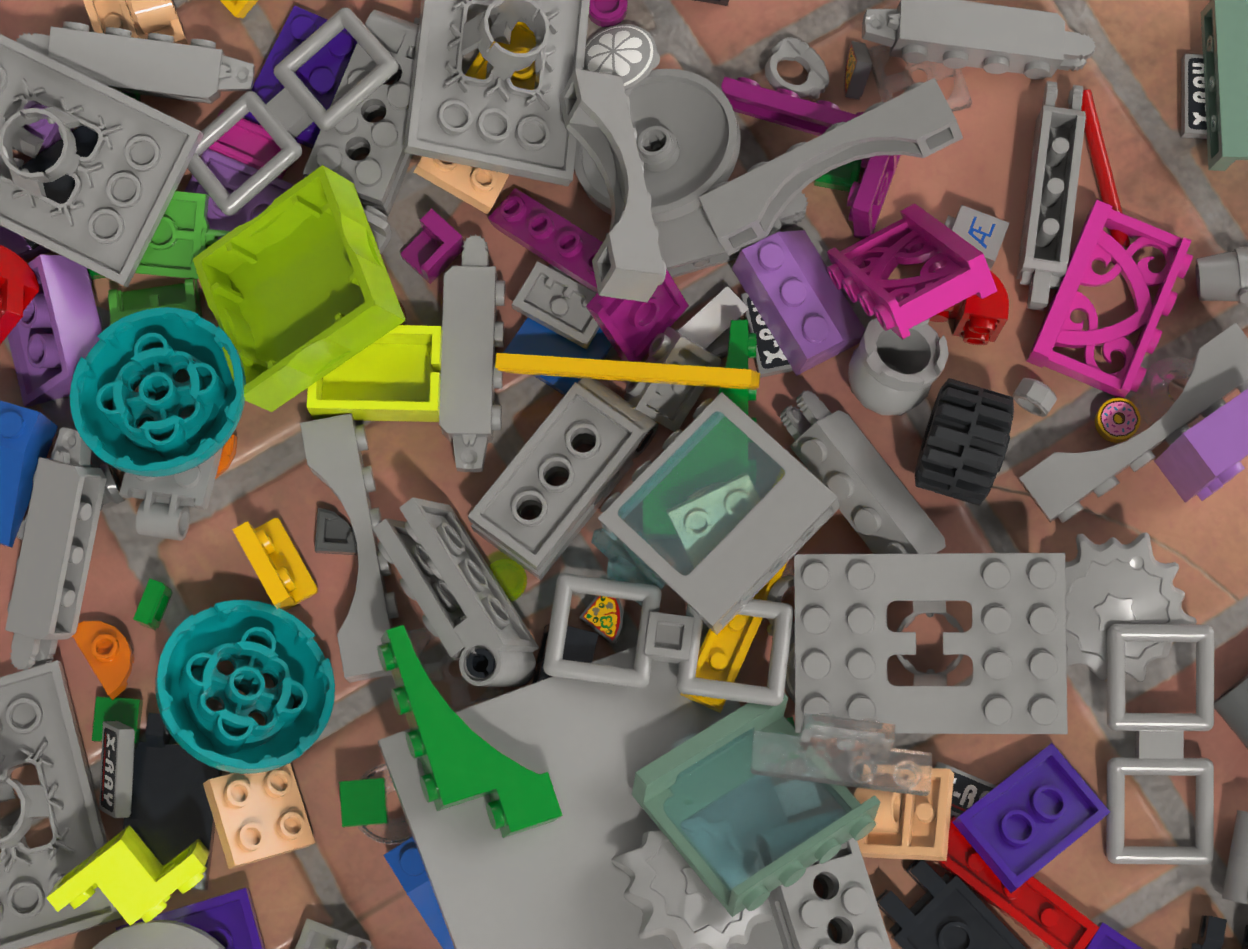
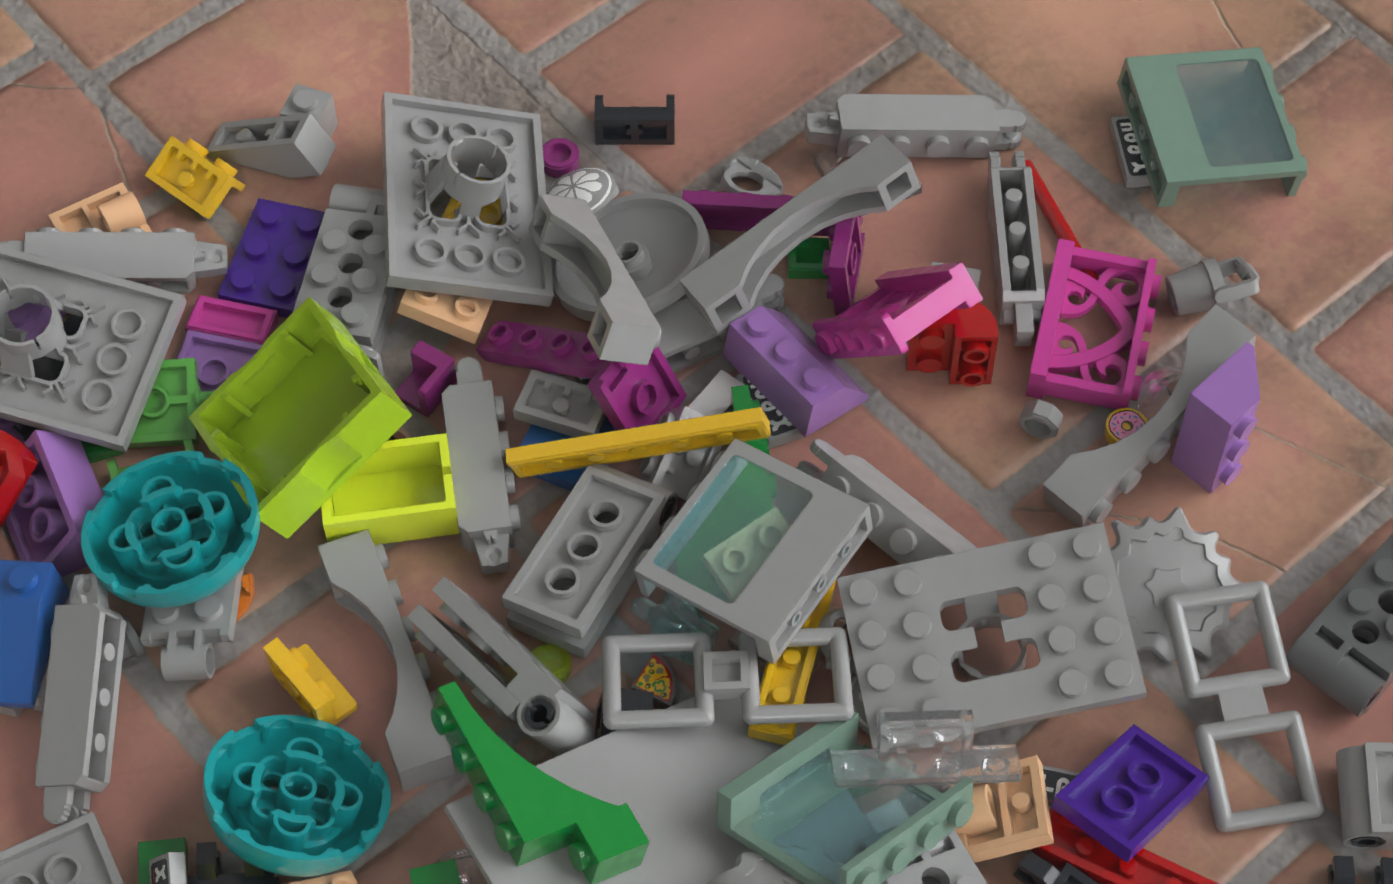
camera: 10 degrees left, 20 degrees down
orange plate [72,621,135,701] -> none
green tile [133,578,173,630] -> none
light grey bar [187,7,399,216] -> none
dark grey tile [315,508,358,555] -> none
dark grey tile [844,41,873,100] -> none
light grey tile [848,318,949,415] -> none
black wheel [915,378,1014,506] -> none

